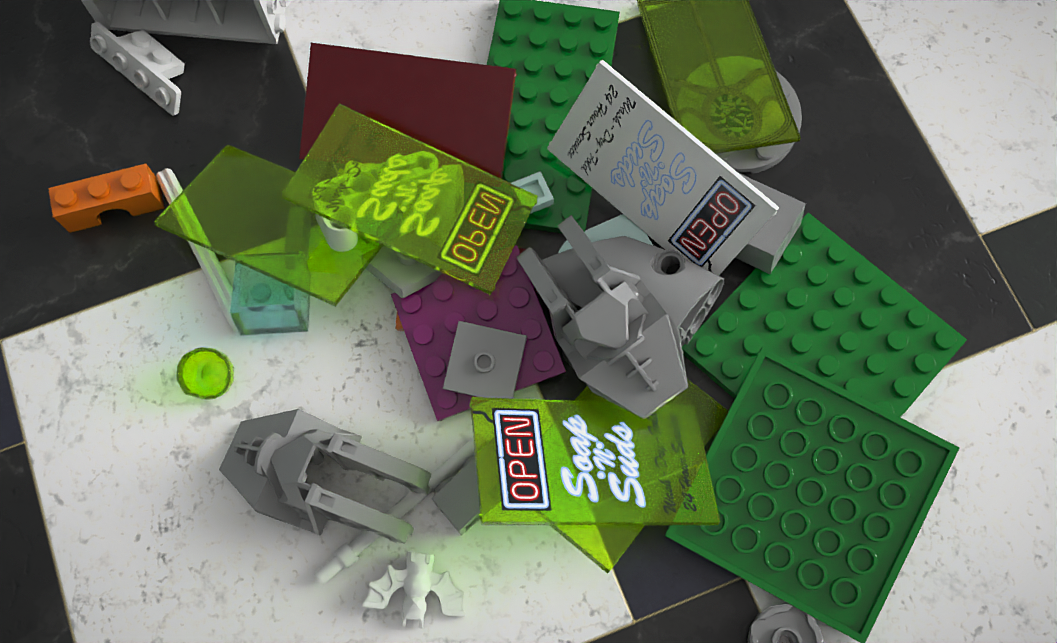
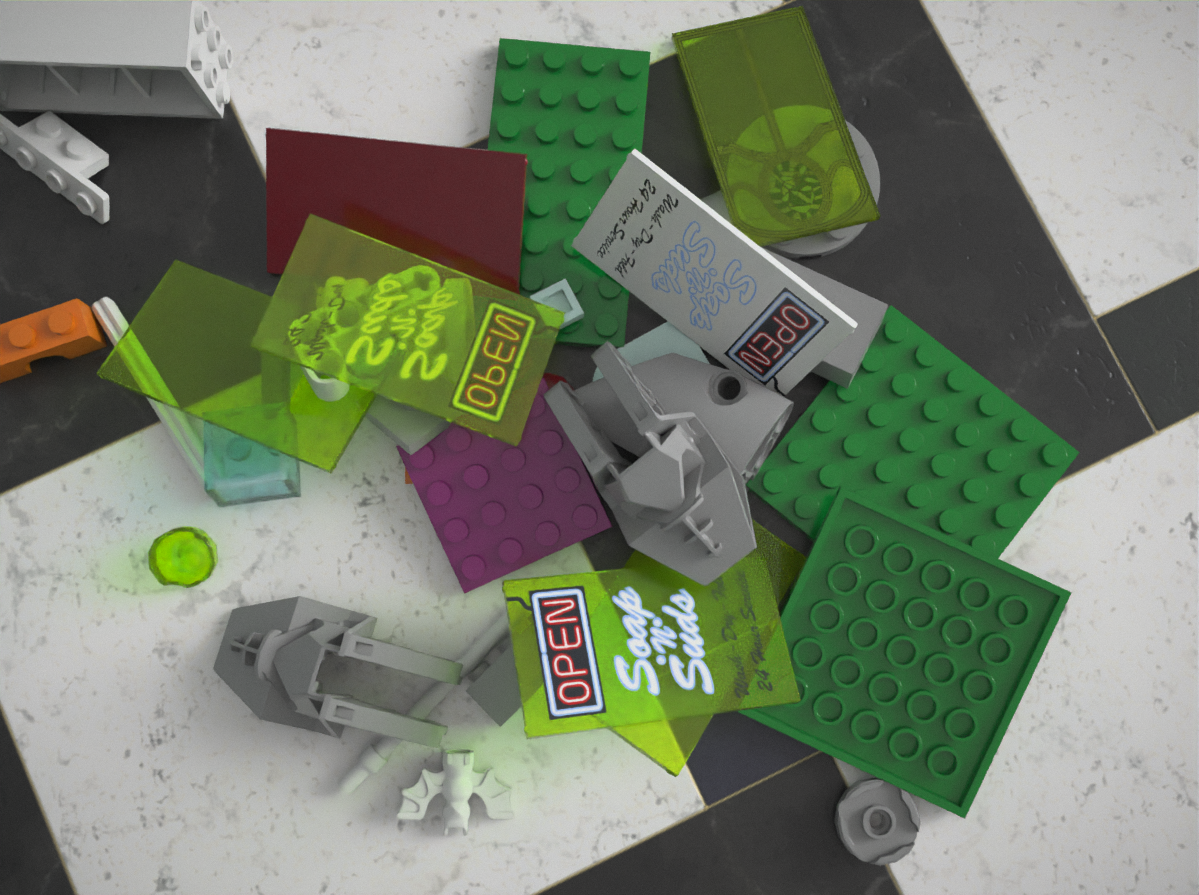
camera: 10 degrees left, 10 degrees up
light grey plate [443,321,527,405] -> none

